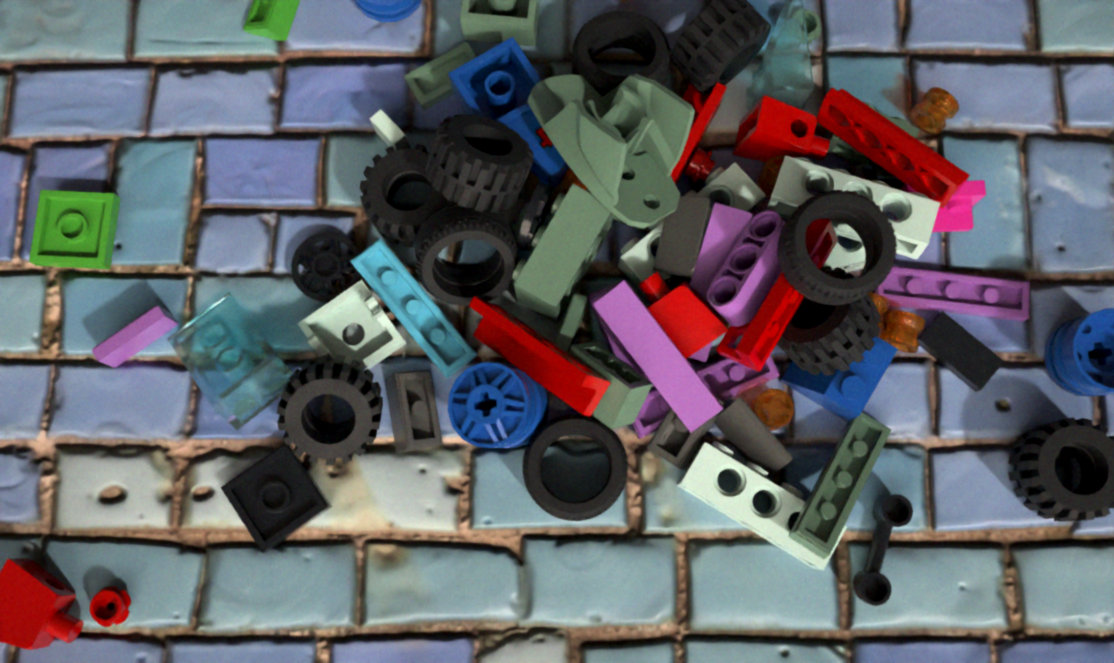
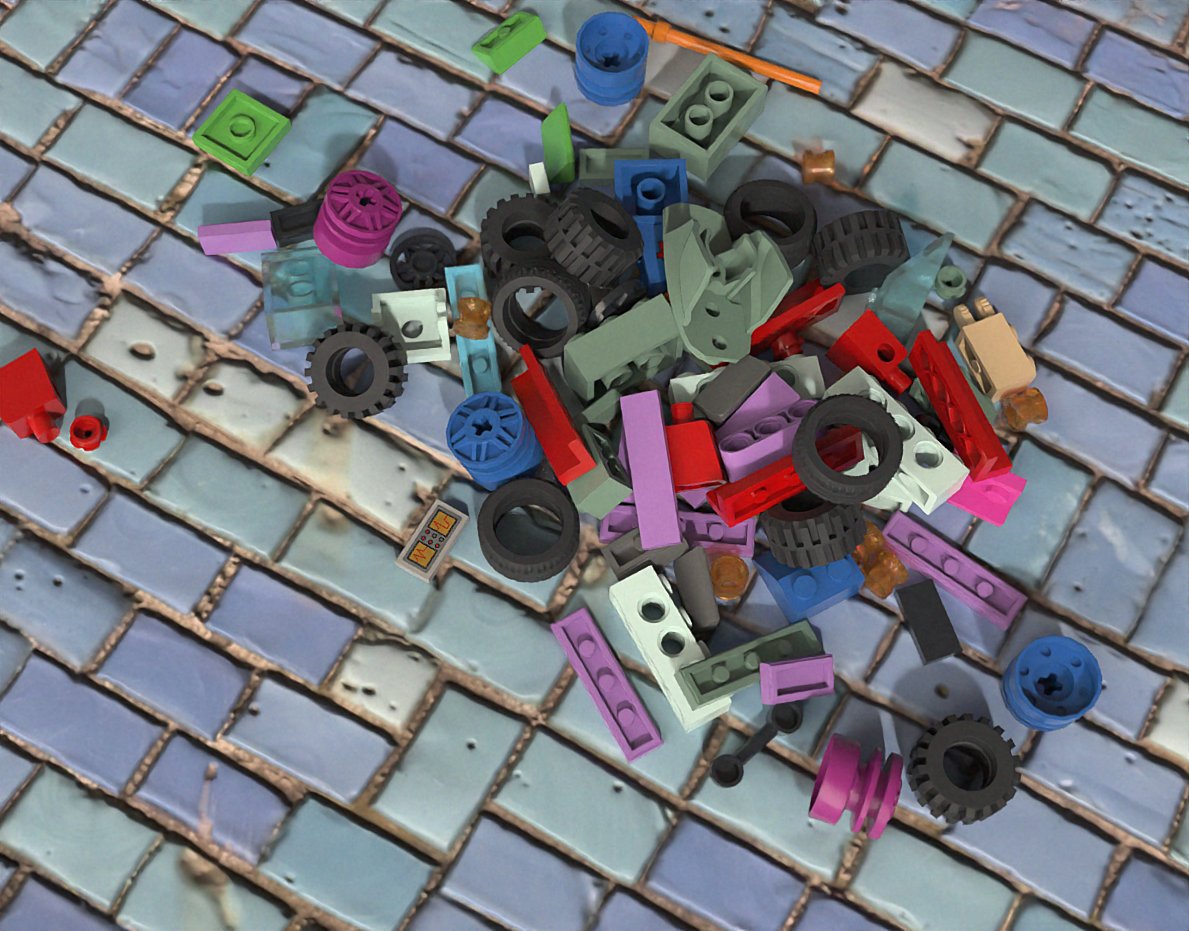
camera: 25 degrees right, 10 degrees down
black tile [221,443,332,553] -> none
dark grey slope [385,370,443,453] -> none
none -> black tile [270,198,324,248]
none -> magenta wheel [313,170,403,269]
none -> tile [395,499,470,584]
none -> clear orange wheel [452,297,492,340]
none -> bright green slope [541,103,575,184]
none -> medium lavender tile [550,606,664,765]
none -> medium lavender tile [760,653,835,705]
none -> magenta wheel [808,732,904,840]
none -> tan hinge [953,297,1037,403]

